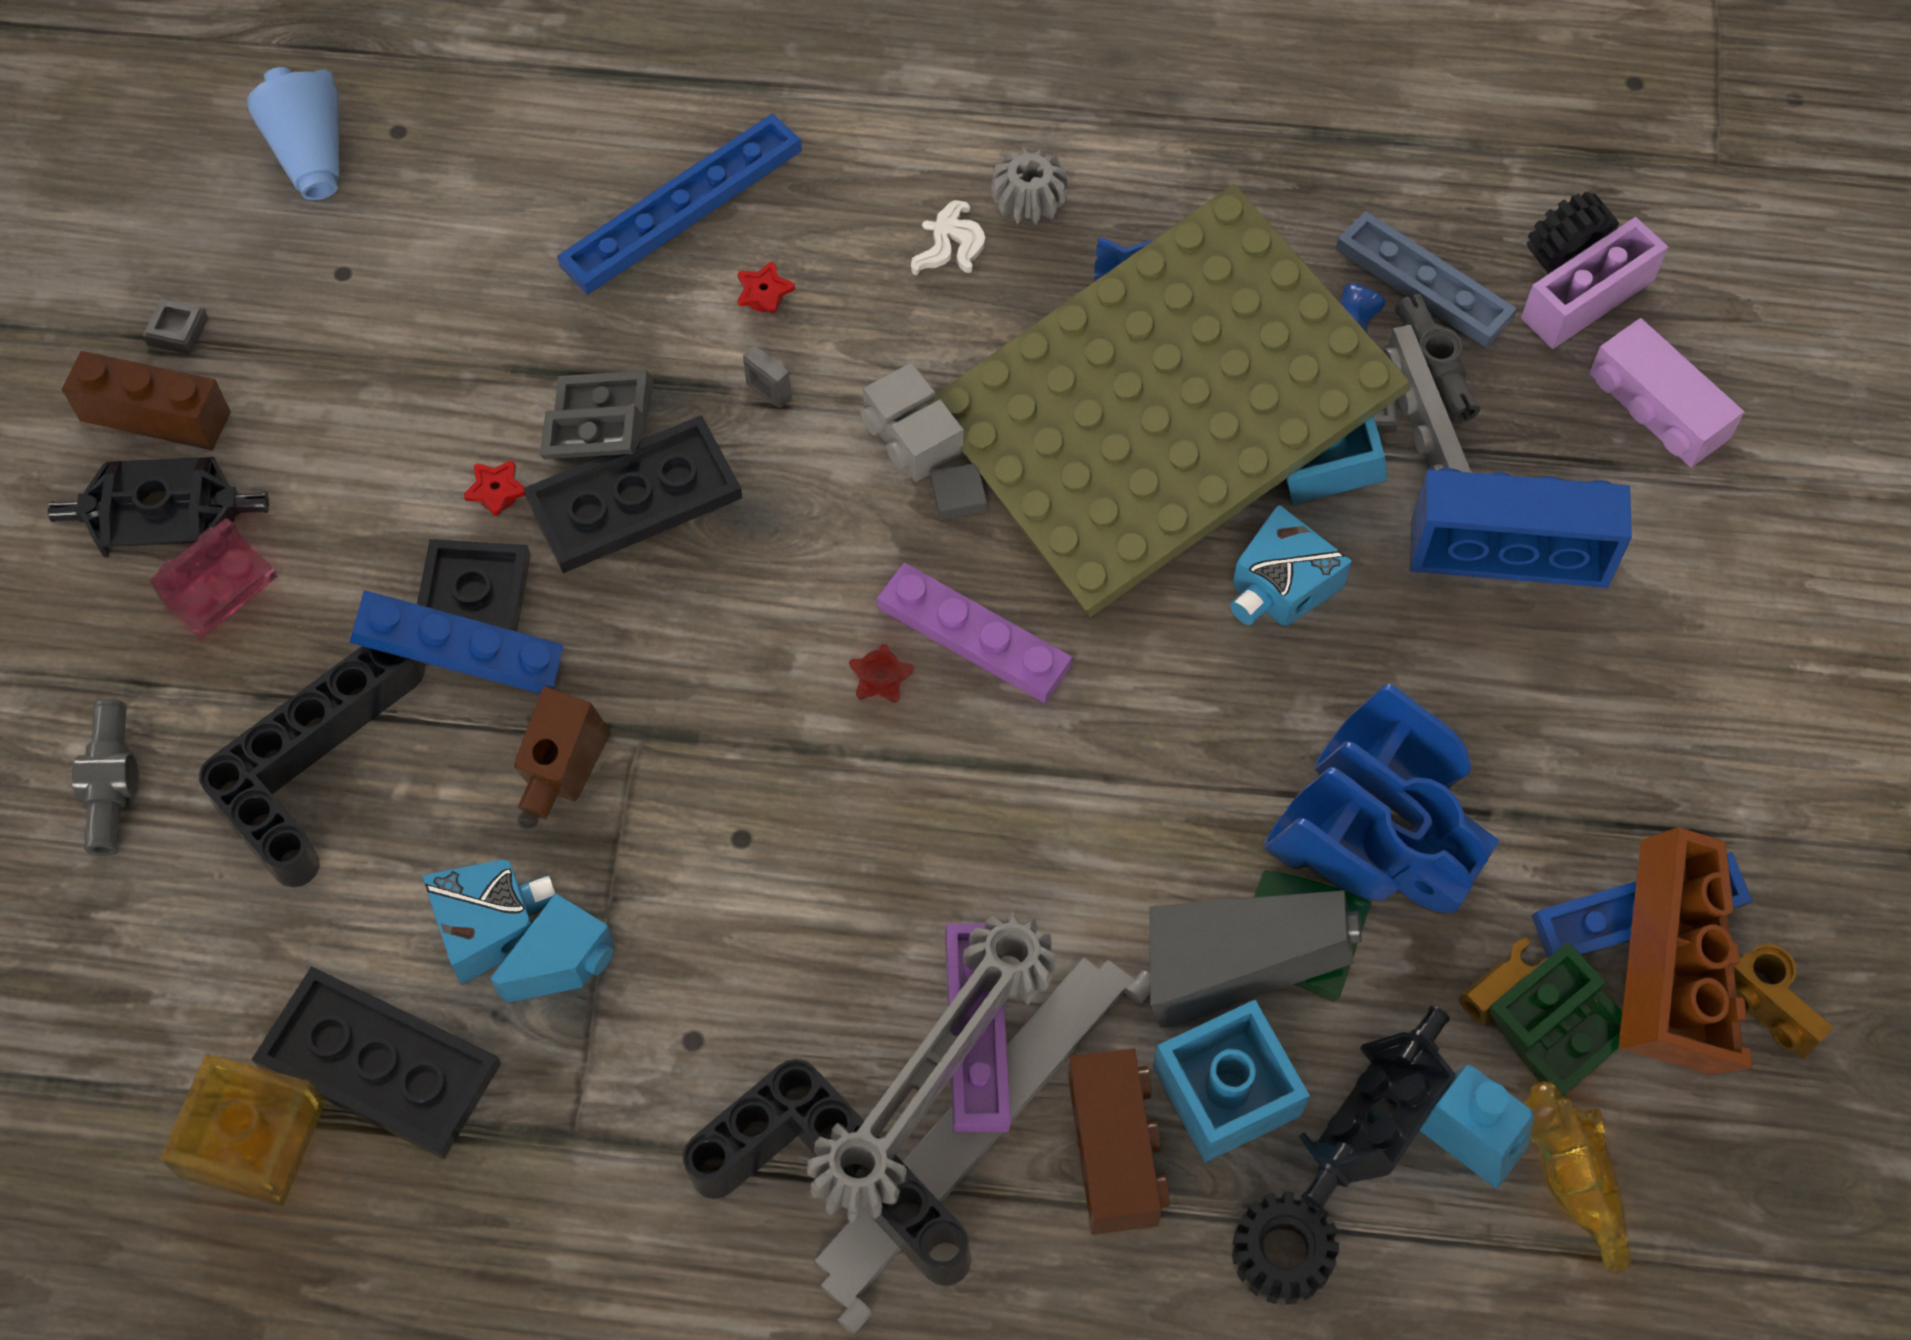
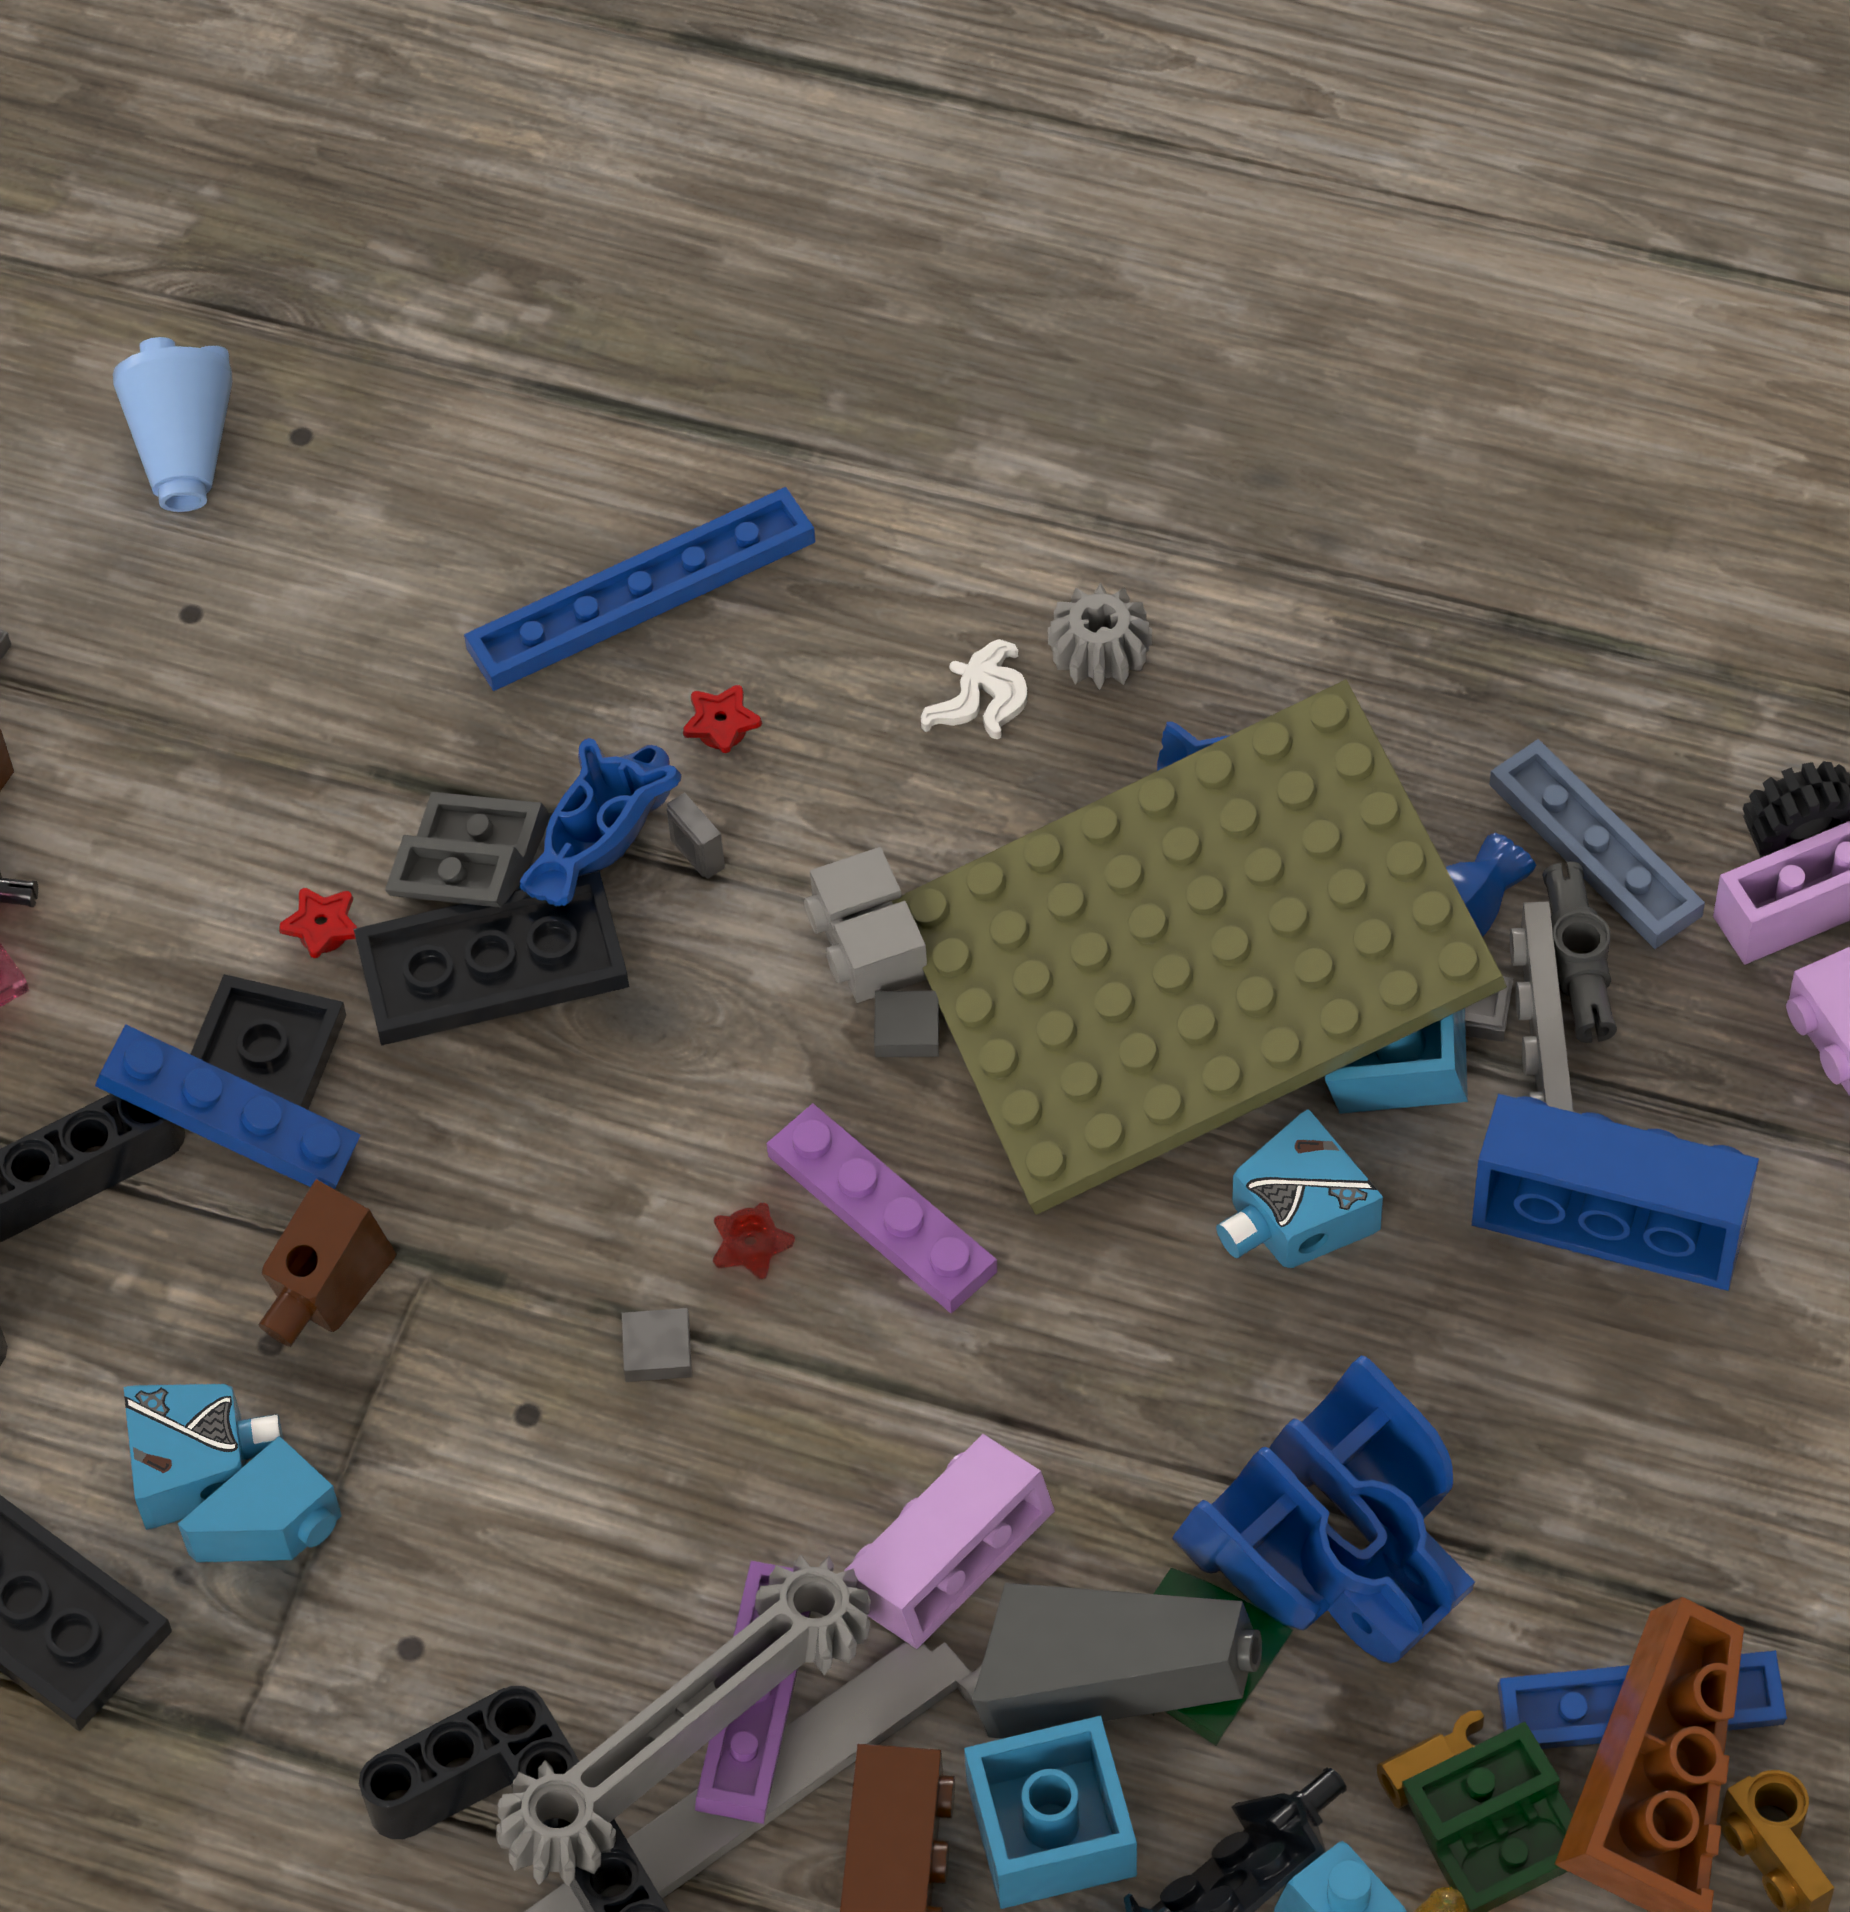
camera: 15 degrees right, 5 degrees down
none -> blue animal [520,738,681,906]
none -> flat silver tile [622,1308,692,1382]
none -> lavender brick [844,1434,1055,1649]

